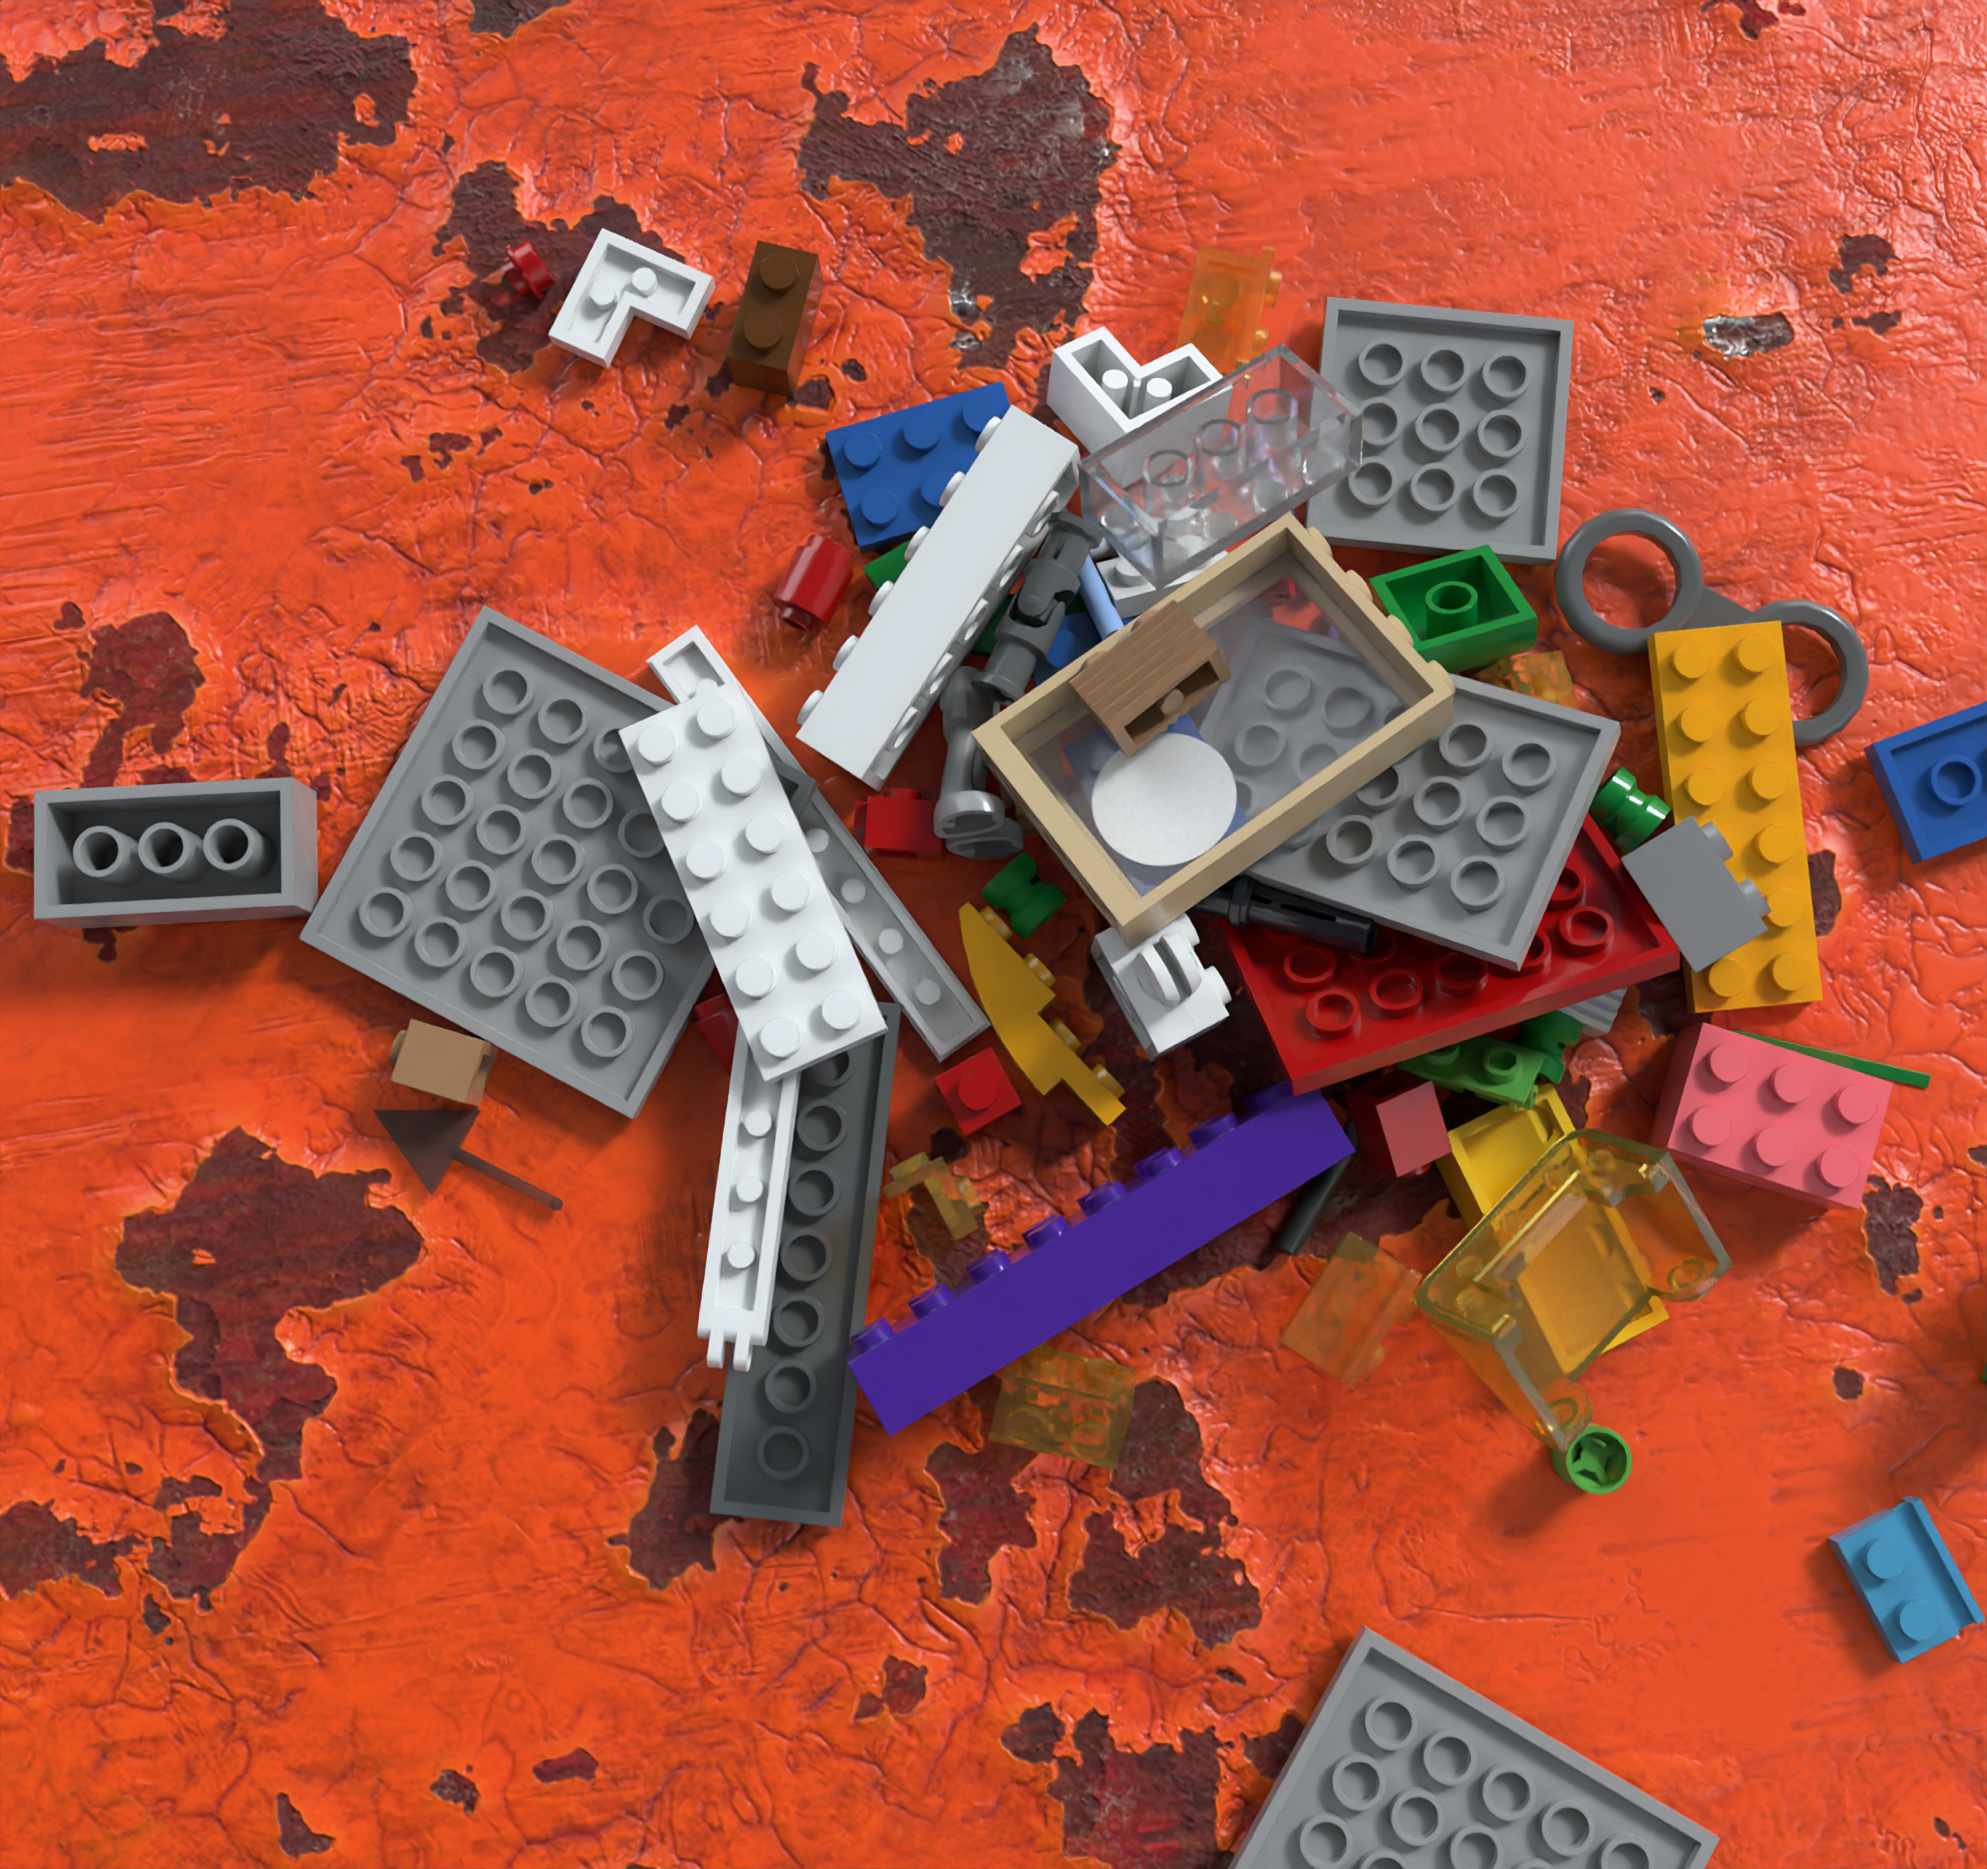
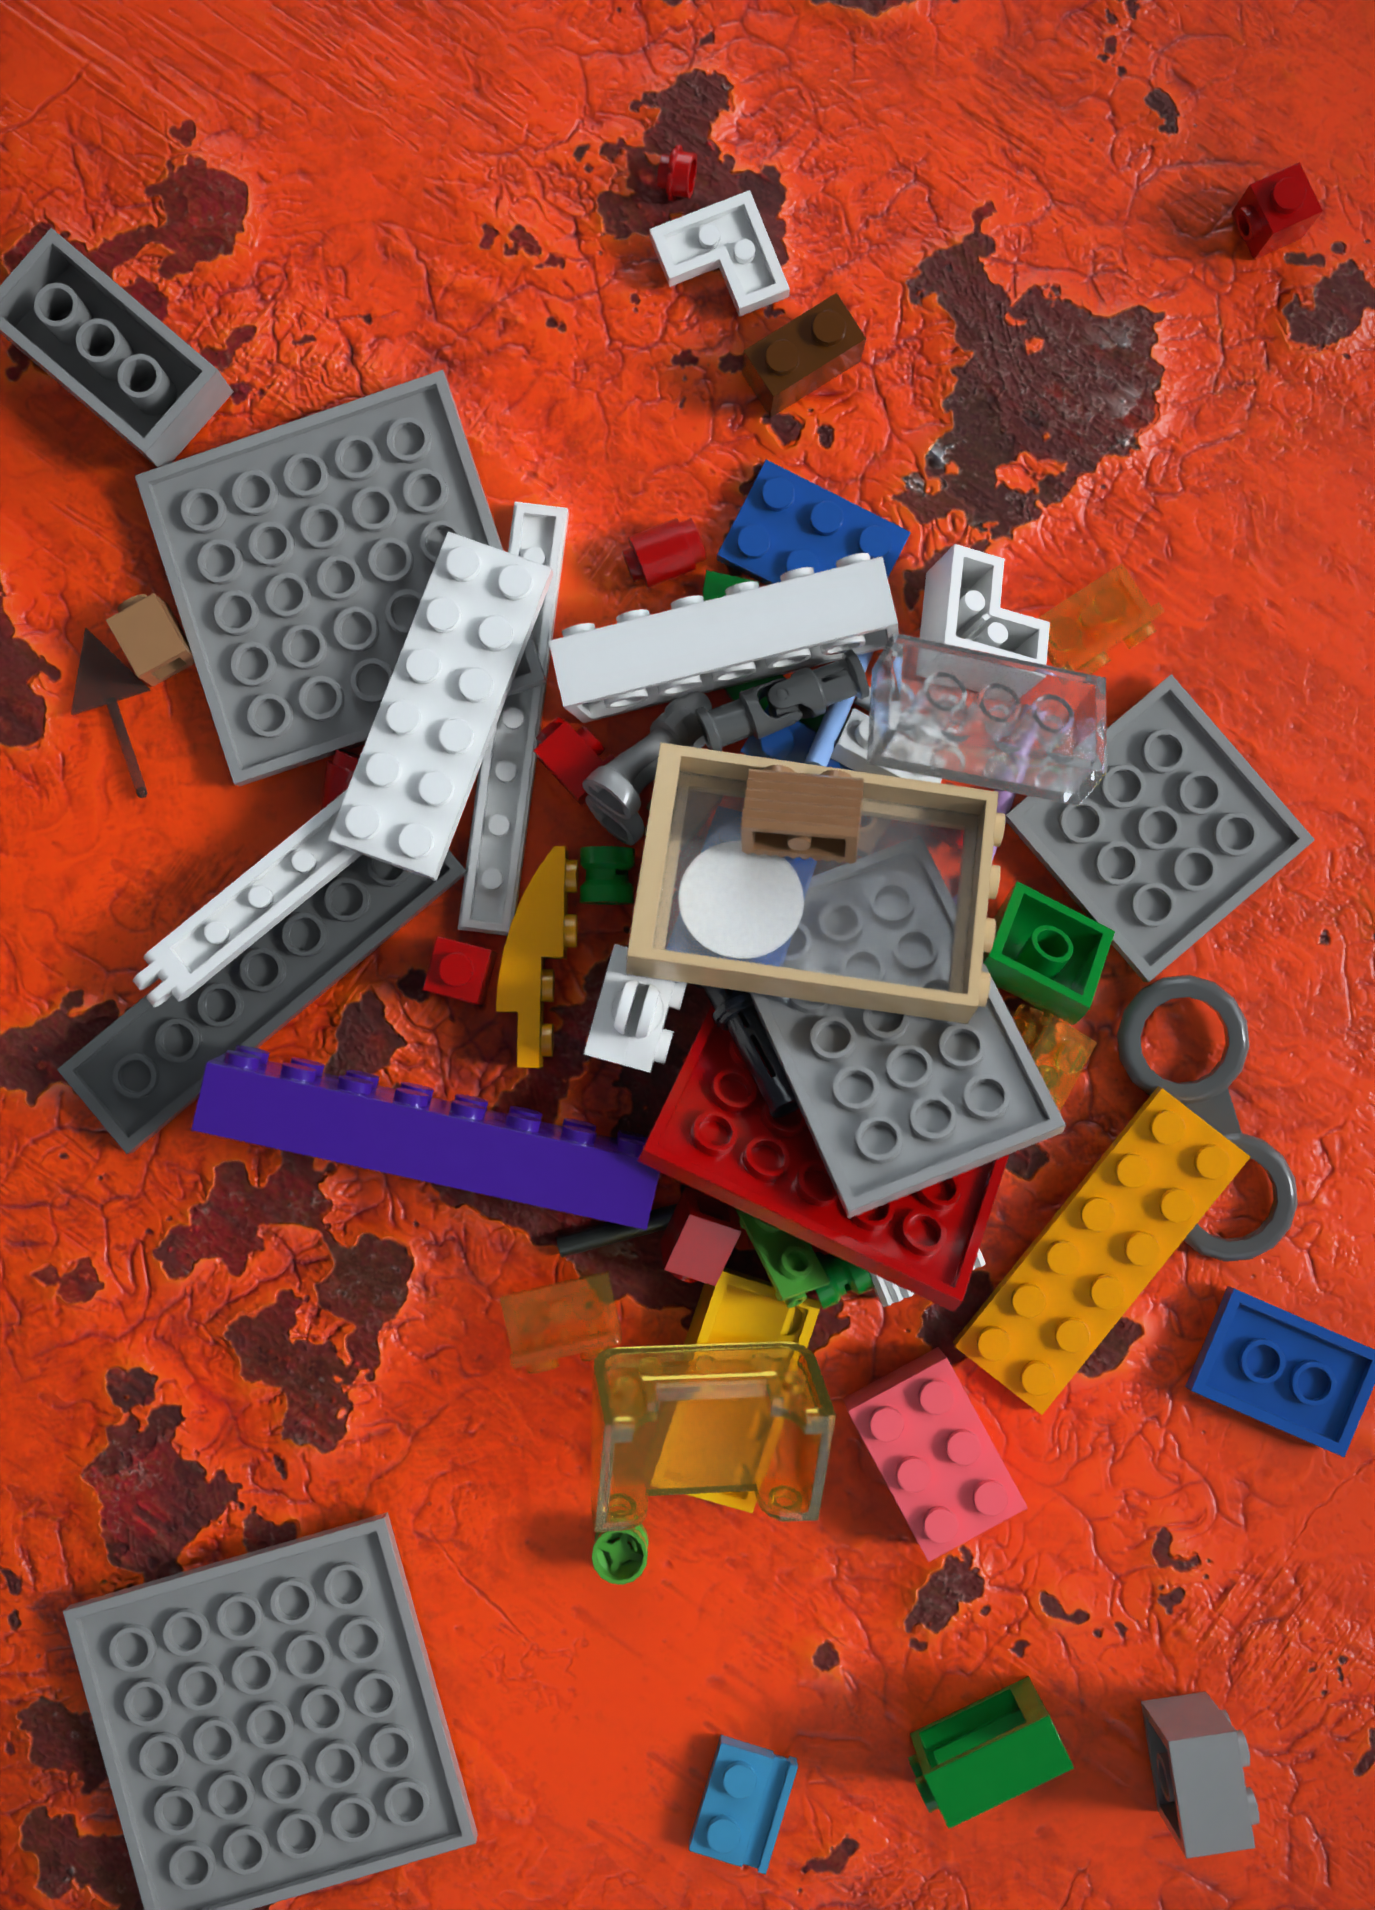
camera: 40 degrees right, 5 degrees up
clear yellow bracket [882,1152,986,1241] -> none
clear yellow bracket [988,1343,1137,1470] -> none
green wheel [1588,766,1671,855] -> none
light grey brick [1621,815,1772,973] -> none
green piece [1732,1029,1931,1088] -> none

